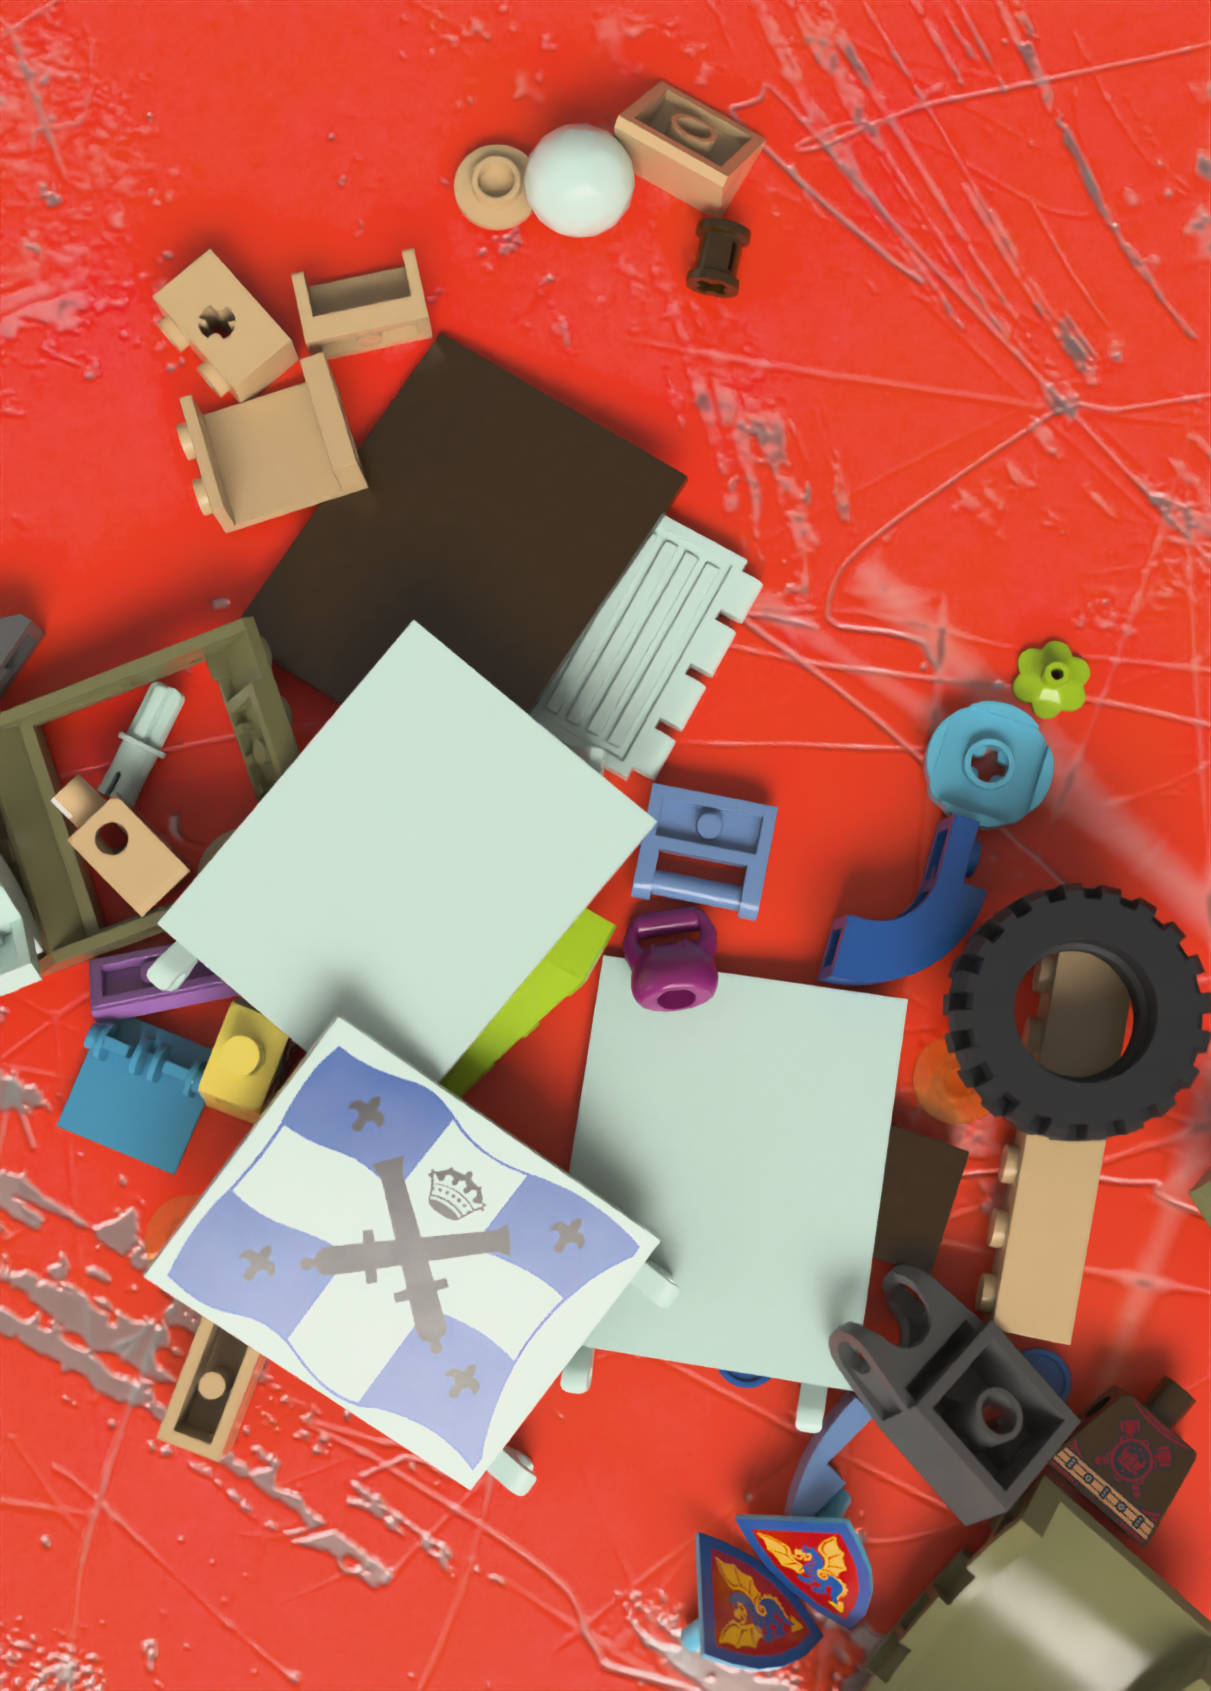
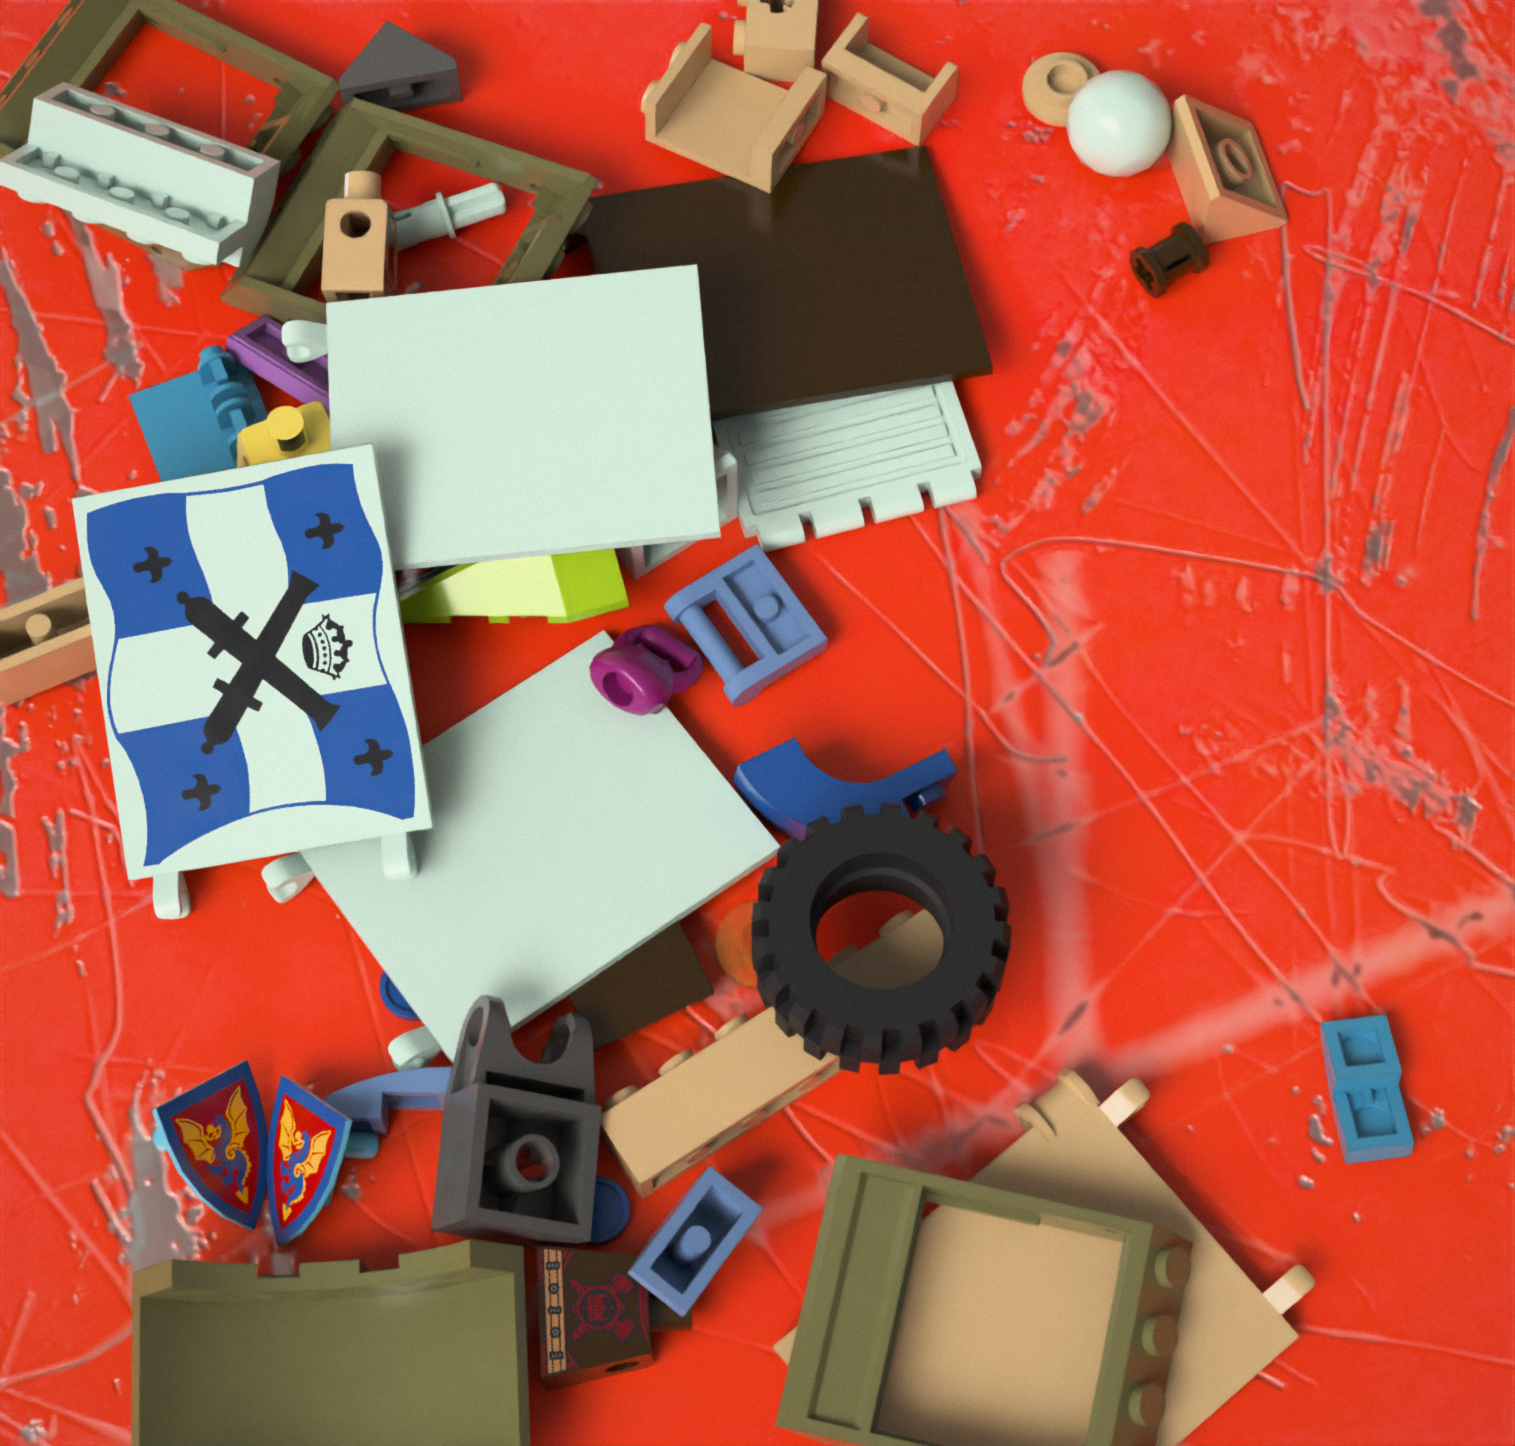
camera: 45 degrees right, 15 degrees down
medium azure plate [923,701,1054,830] -> none
lime plant [1012,641,1090,719] -> none
none -> medium blue slope [628,1166,763,1317]

